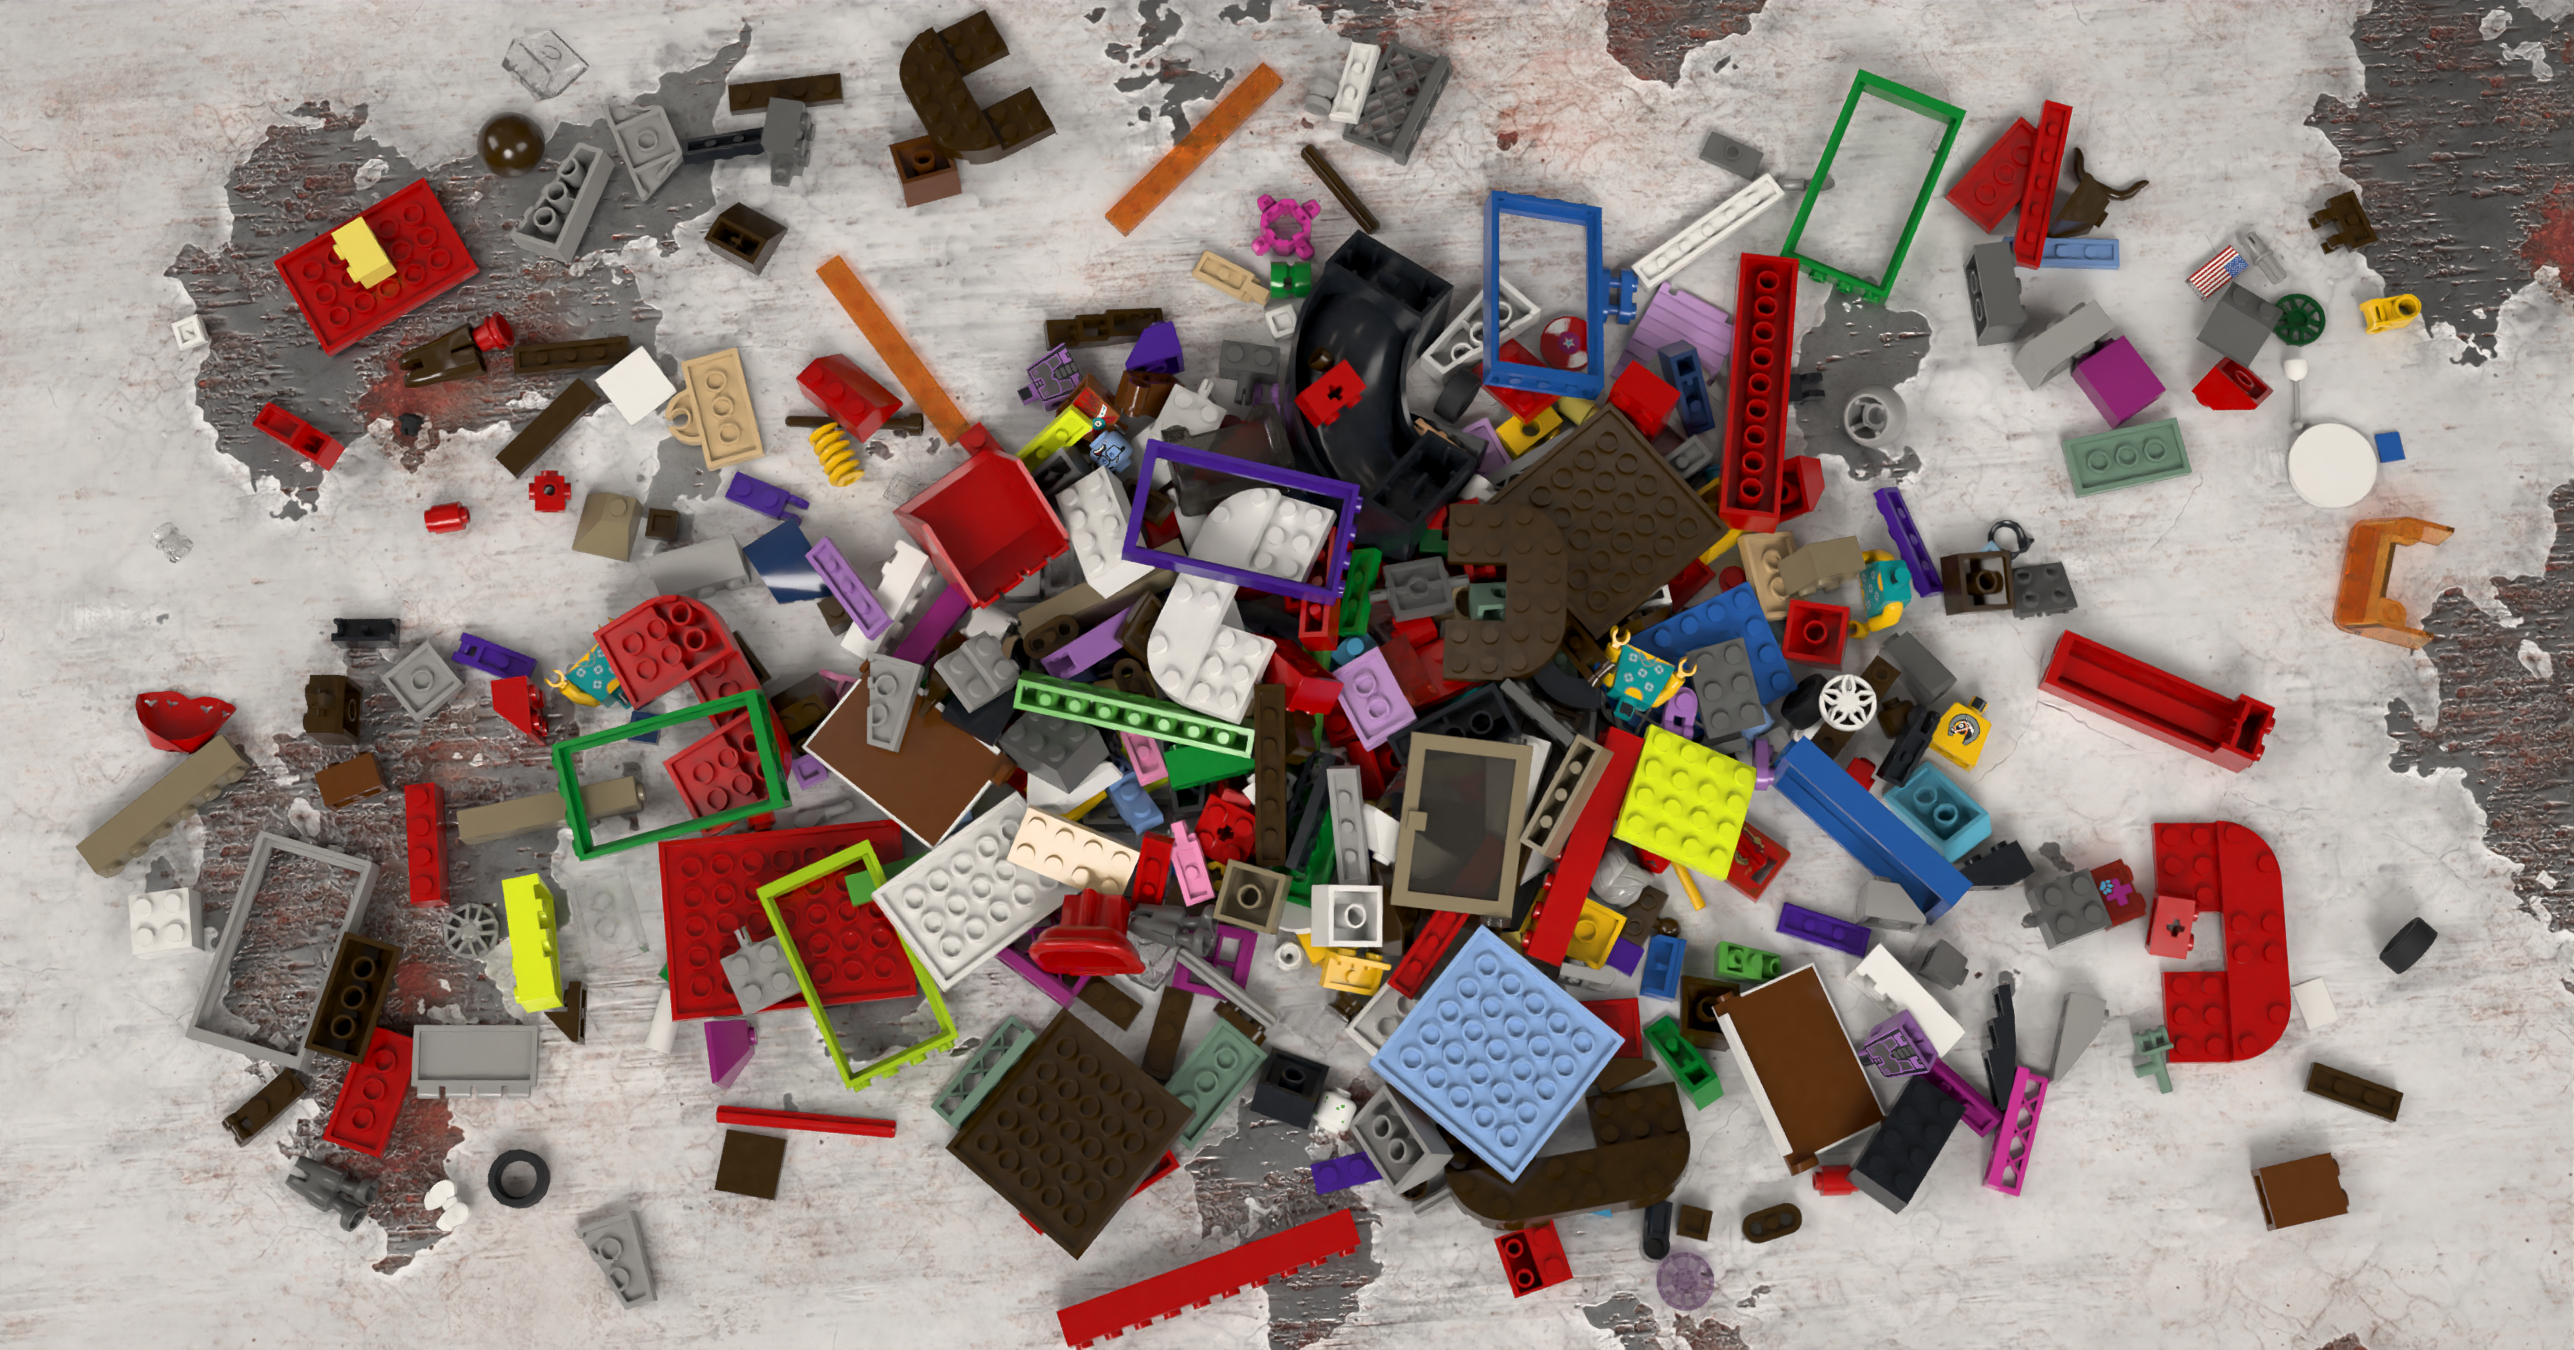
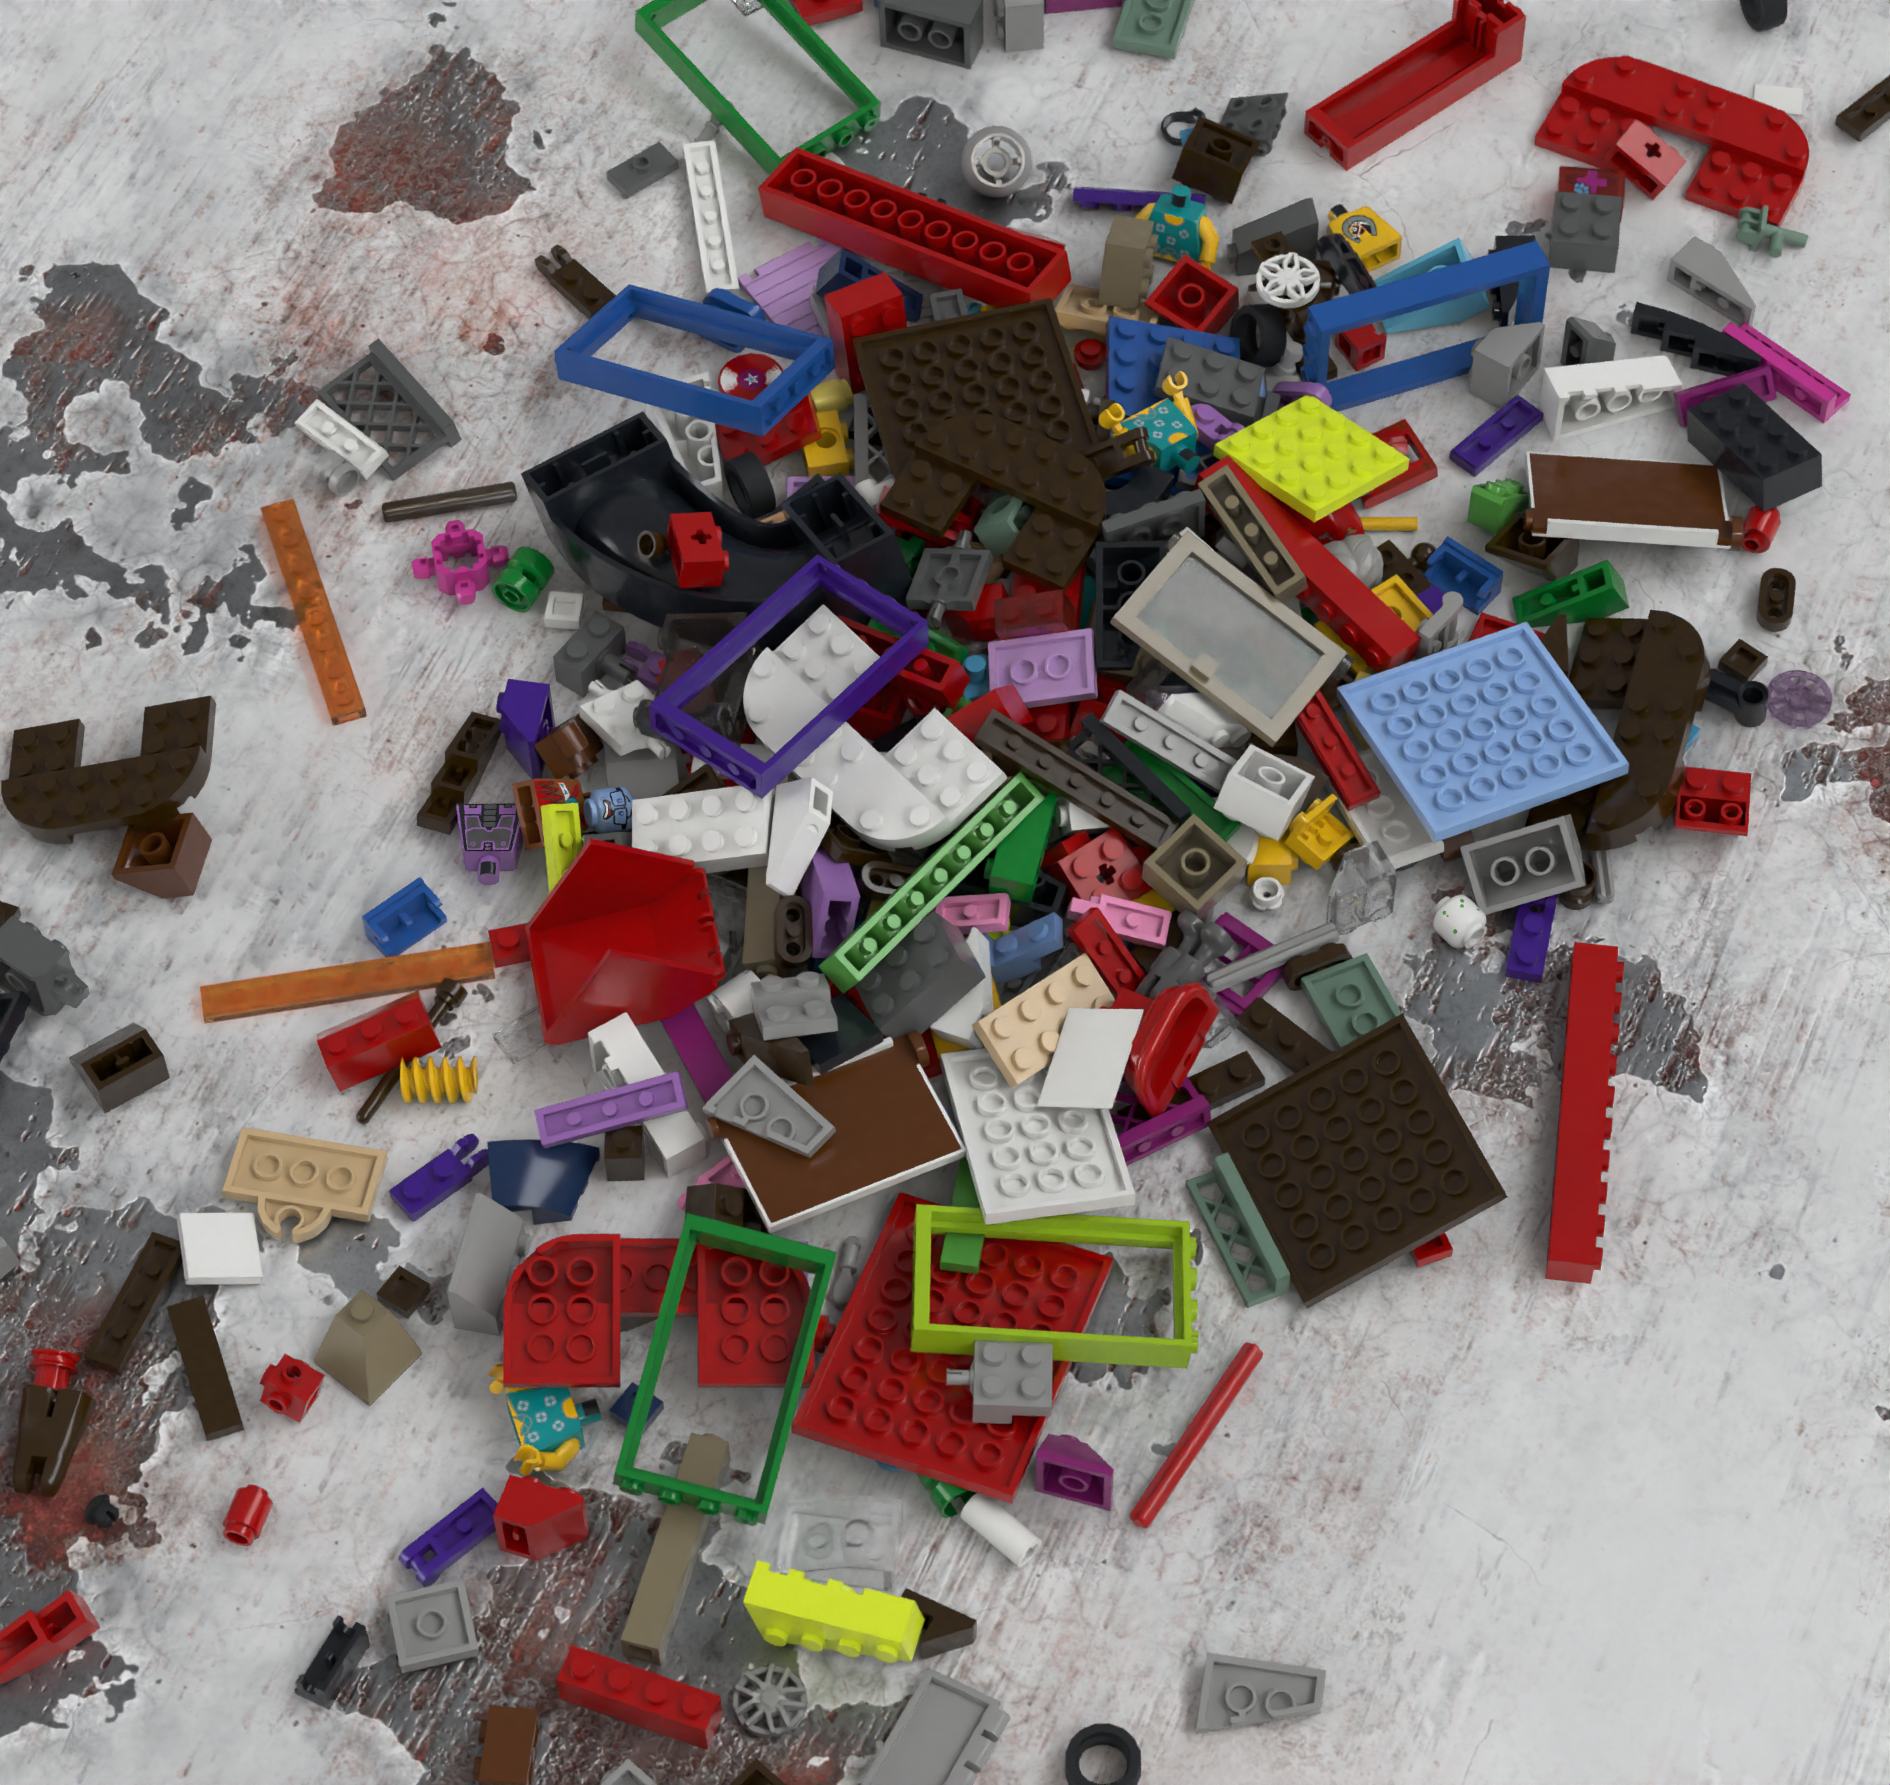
camera: 65 degrees left, 20 degrees down
dark brown hinge [303,675,363,746] -> none
dark brown tile [714,1129,788,1201] -> none
tan hinge [1191,250,1271,306] -> none
black slope [1250,1047,1330,1130] -> none
torso [1858,1009,1939,1078] -> none
none -> blue hinge [362,877,447,961]
none -> dark brown hinge [534,244,616,319]
none -> white slope [766,777,833,897]
none -> white sticker [1037,1008,1144,1109]

